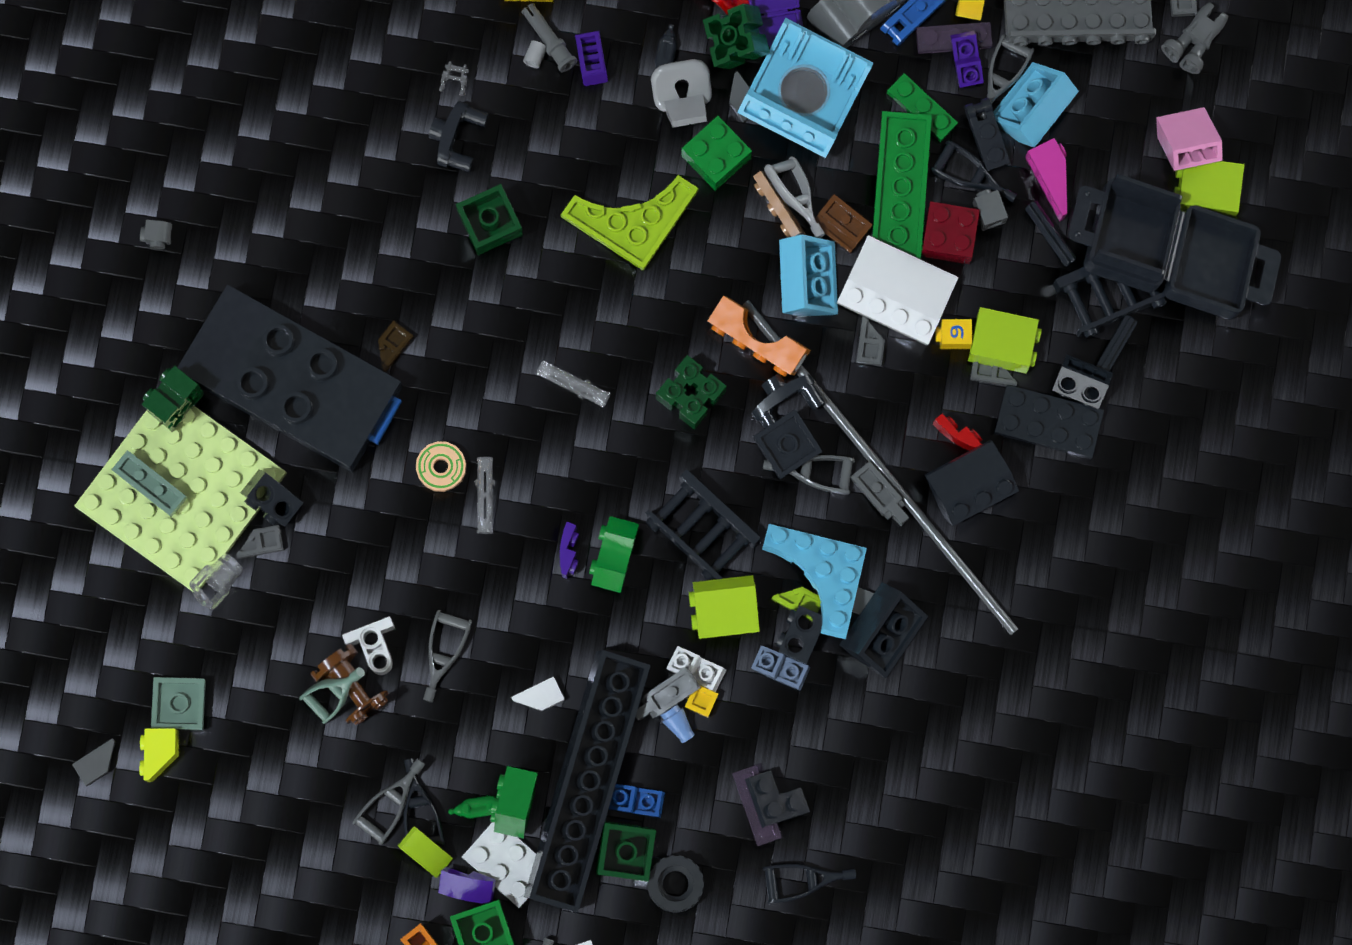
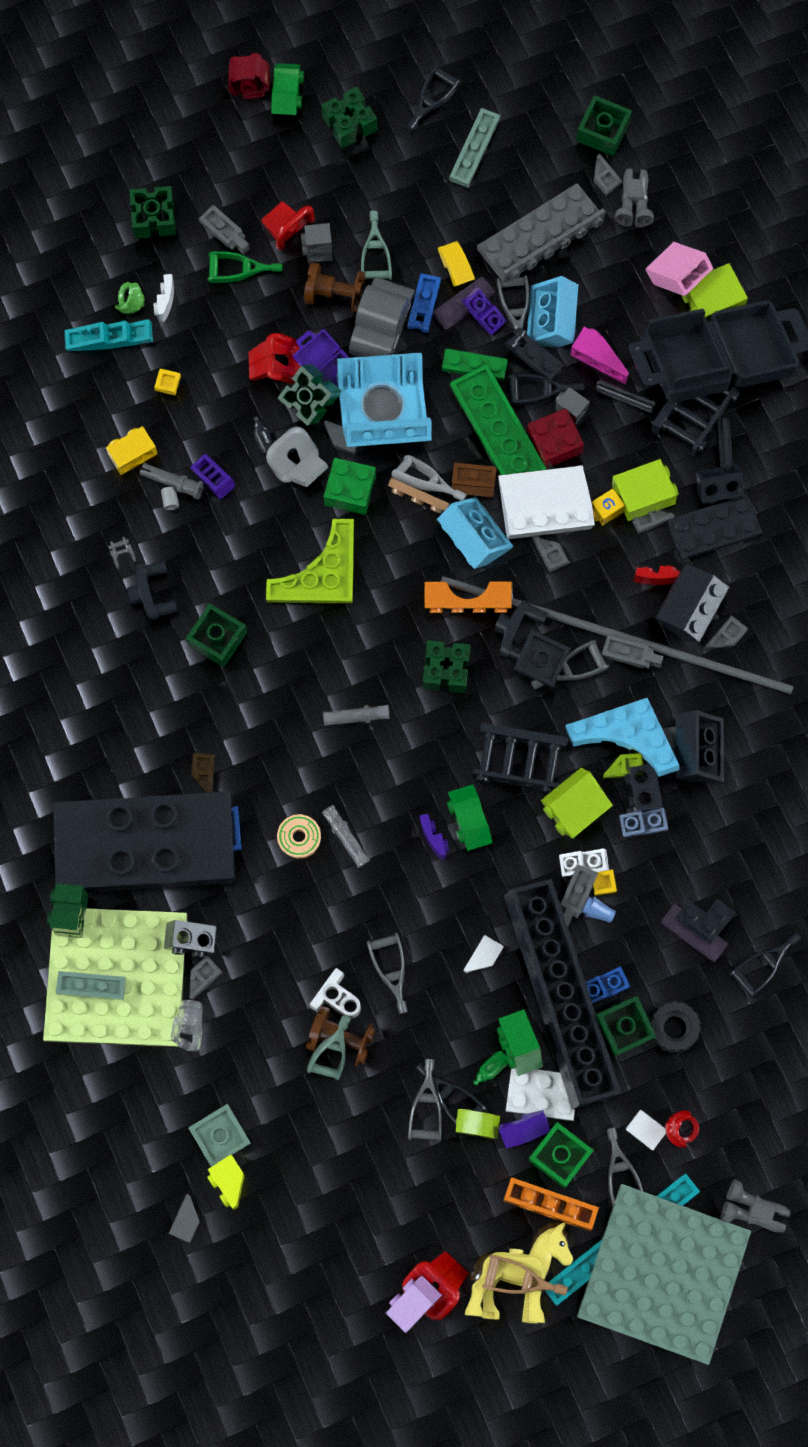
camera: 30 degrees left, 5 degrees down
none -> dark grey tile [706,616,748,649]

